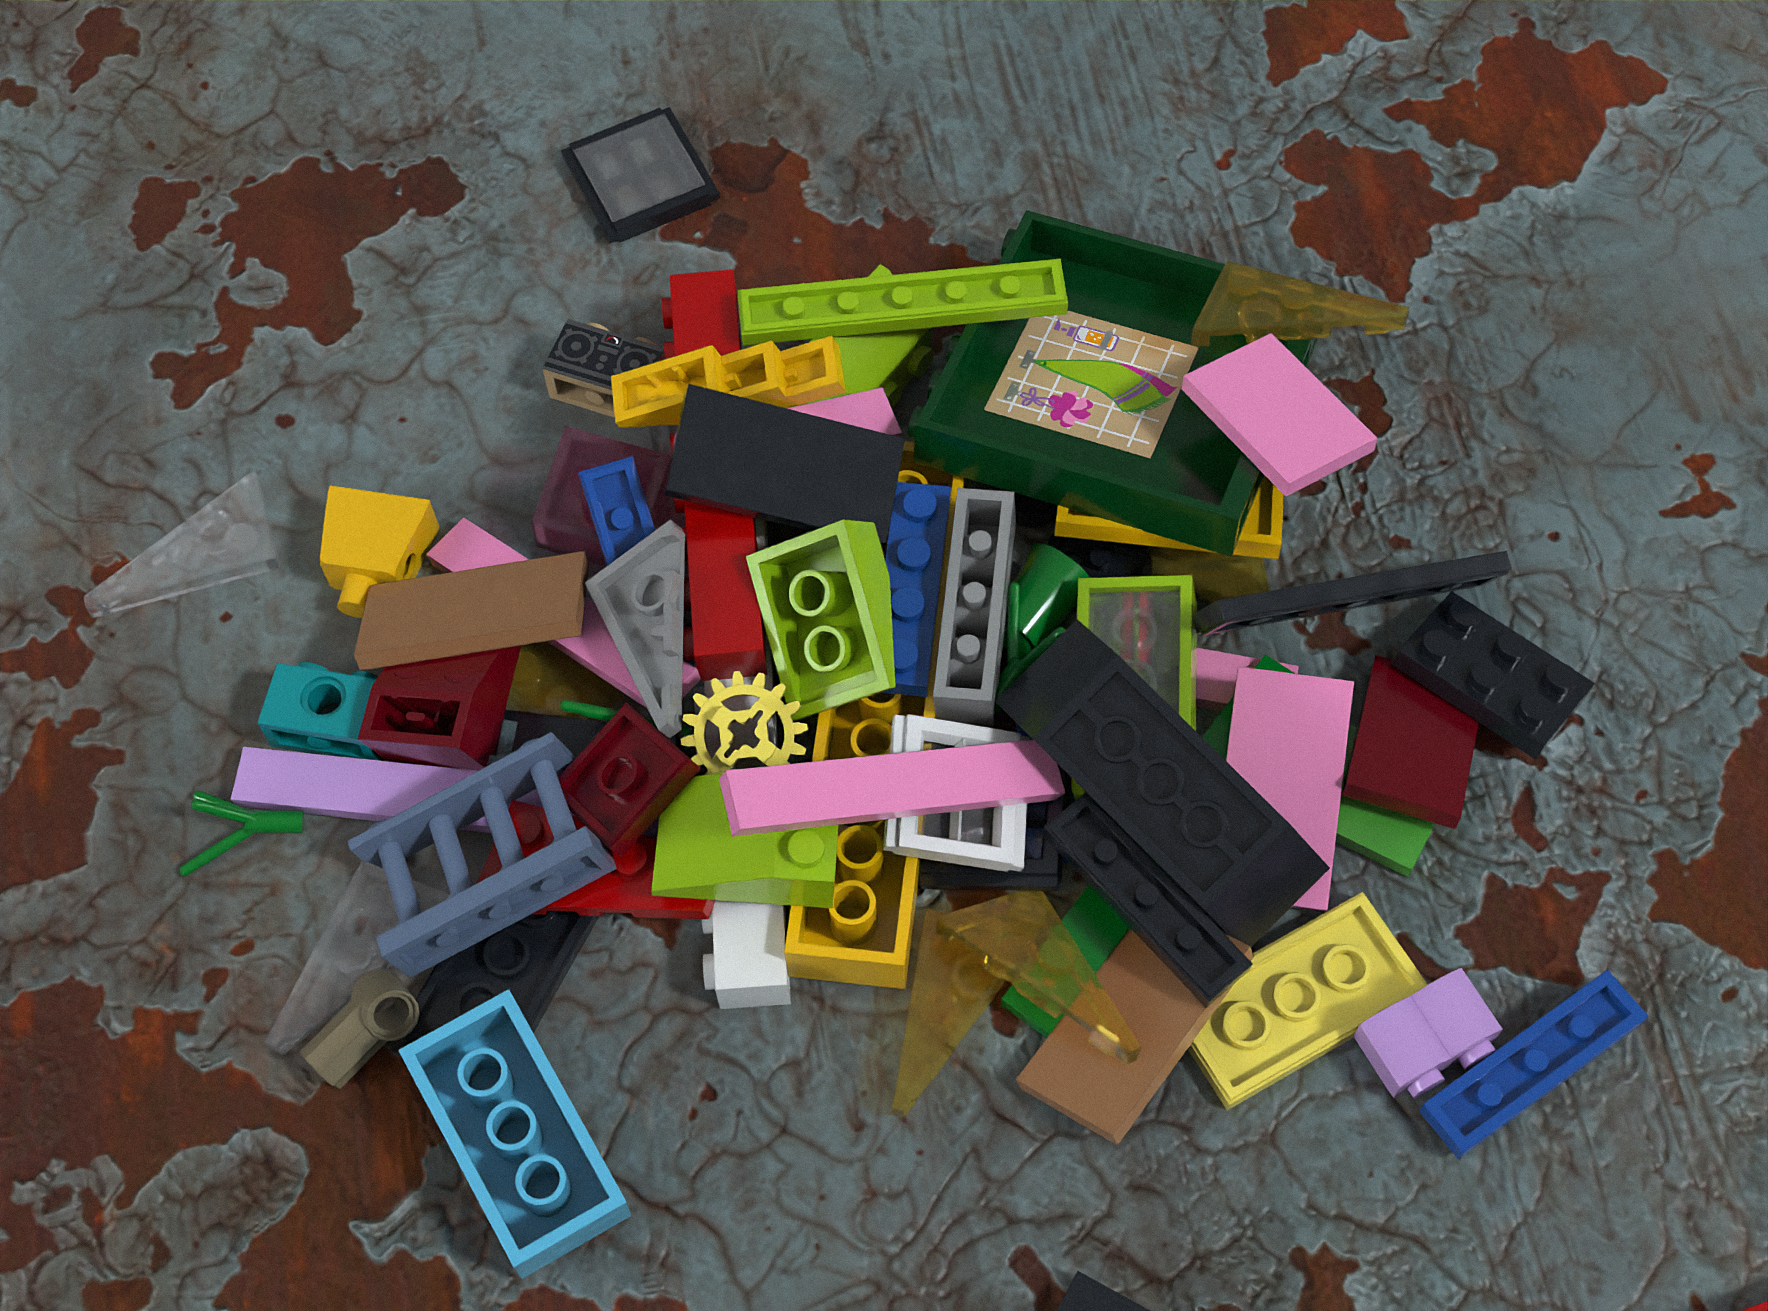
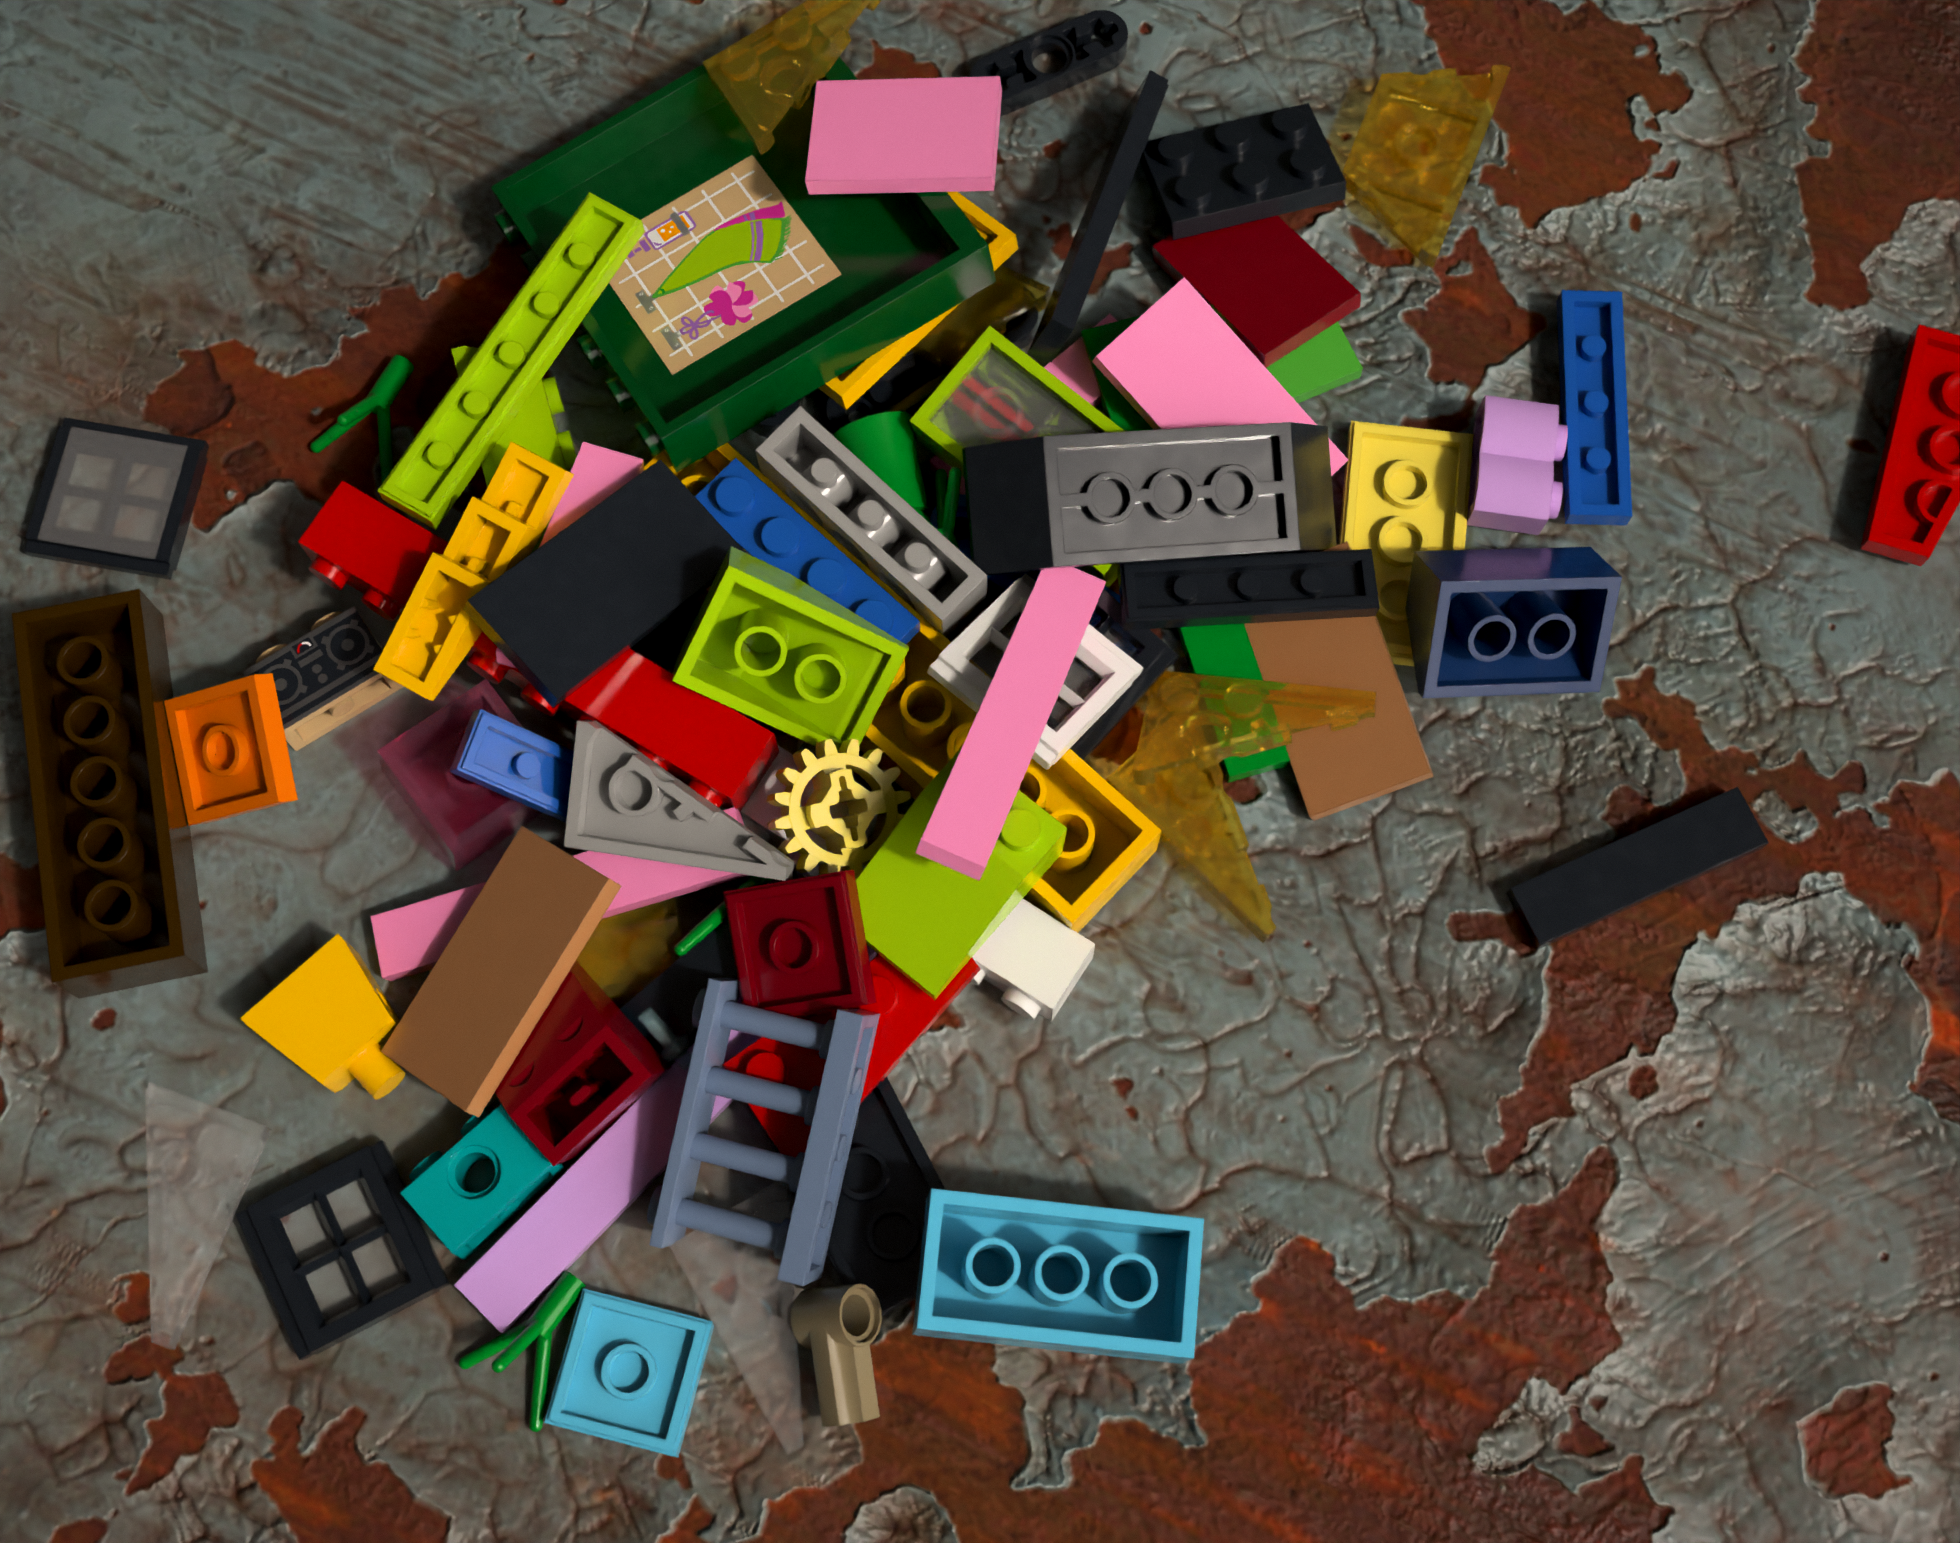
camera: 55 degrees left, 10 degrees up
none -> dark brown brick [12,589,208,999]
none -> orange plate [164,673,298,826]
none -> black piece [235,1140,450,1361]
none -> green plant [310,355,414,484]
none -> medium azure tile [544,1288,715,1458]
none -> black beam [970,10,1128,116]
none -> clear yellow wing [1342,65,1511,268]
none -> dark blue slope [1405,547,1622,698]

